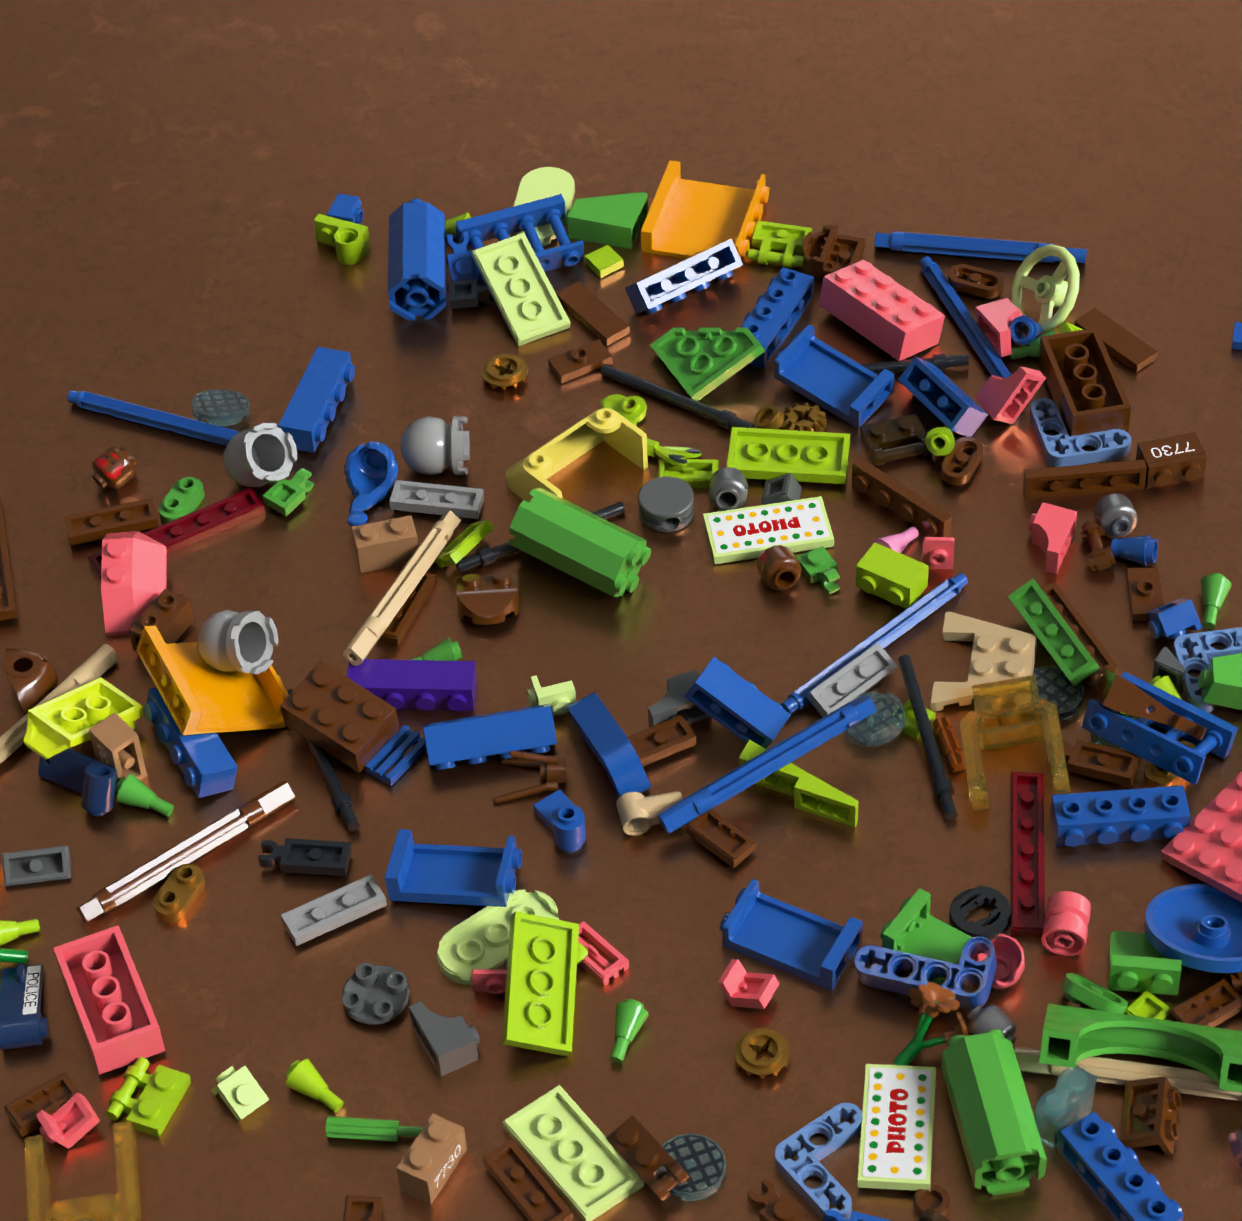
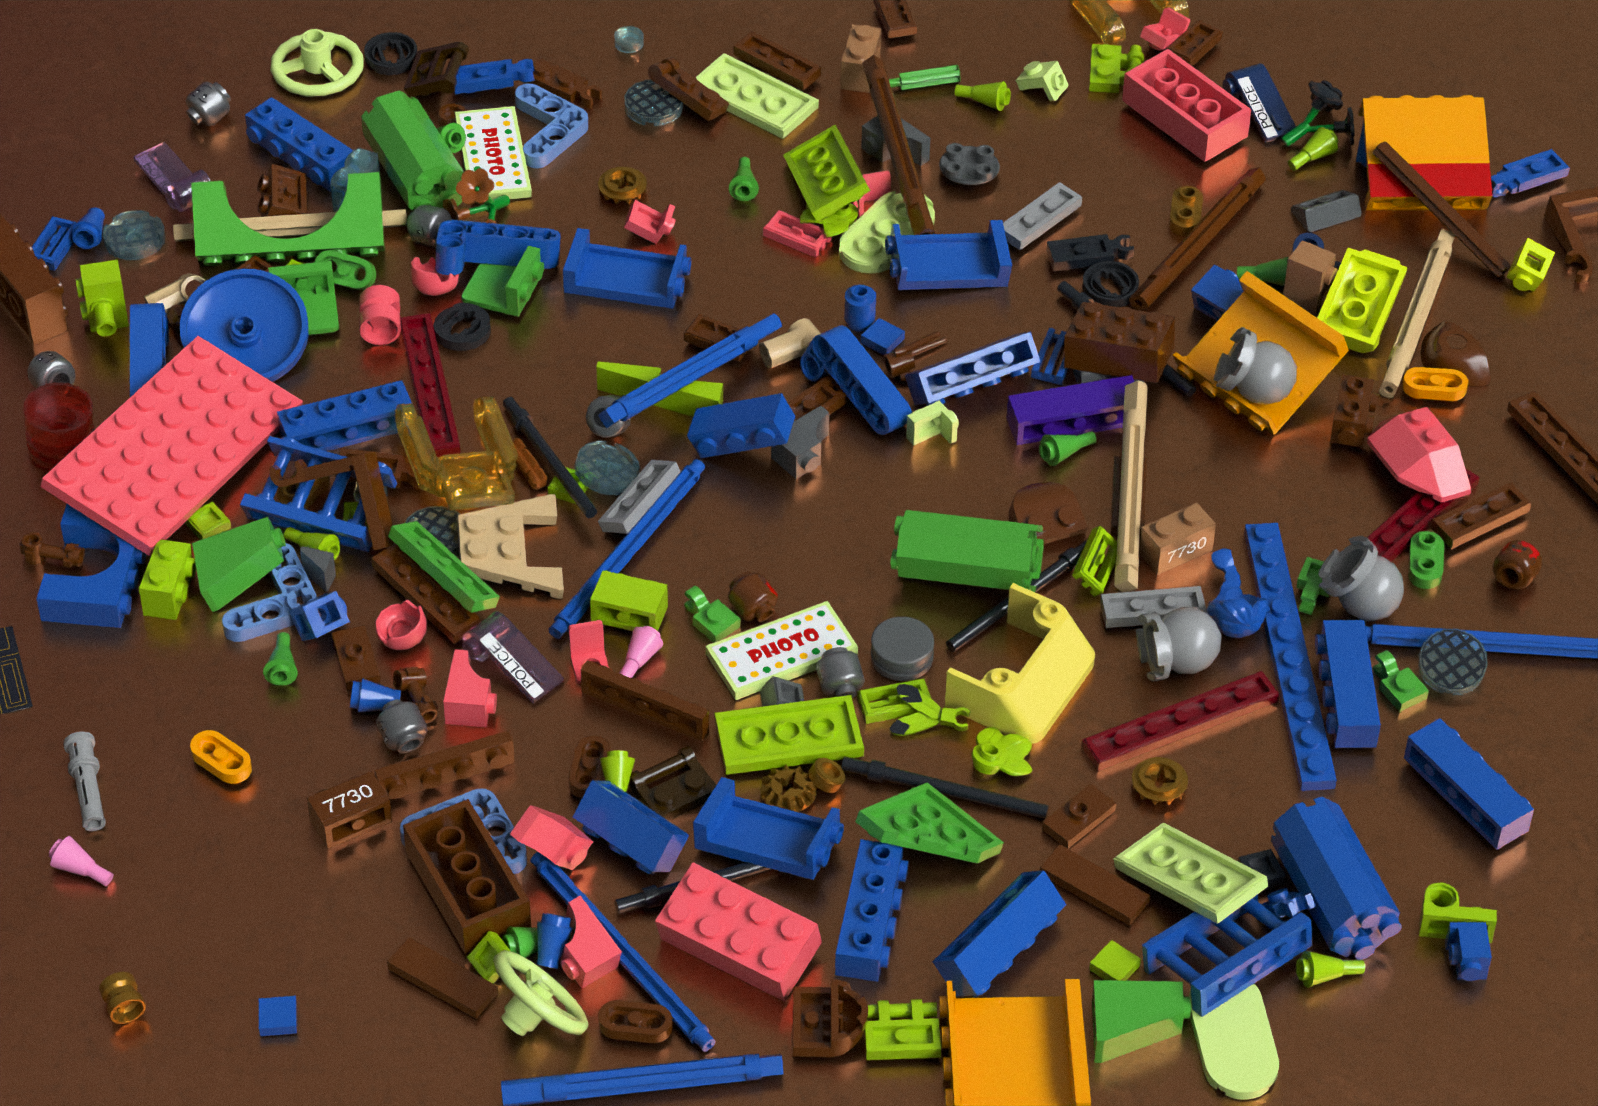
camera: 160 degrees right, 0 degrees up
none -> coral hair [375,600,427,650]
none -> bright green cone [436,123,466,153]
none -> clear purple door [462,611,564,703]
none -> flat silver head [586,395,631,438]
none -> reddish brown piece [862,55,936,235]
none -> dark red tile [1081,671,1279,771]
none -> black piece [1082,261,1139,308]
none -> blue plate [1244,523,1337,791]
none -> bright green plate [1372,650,1429,712]
none -> light orange plate [1402,367,1468,401]
none -> blue brick [1404,718,1534,850]

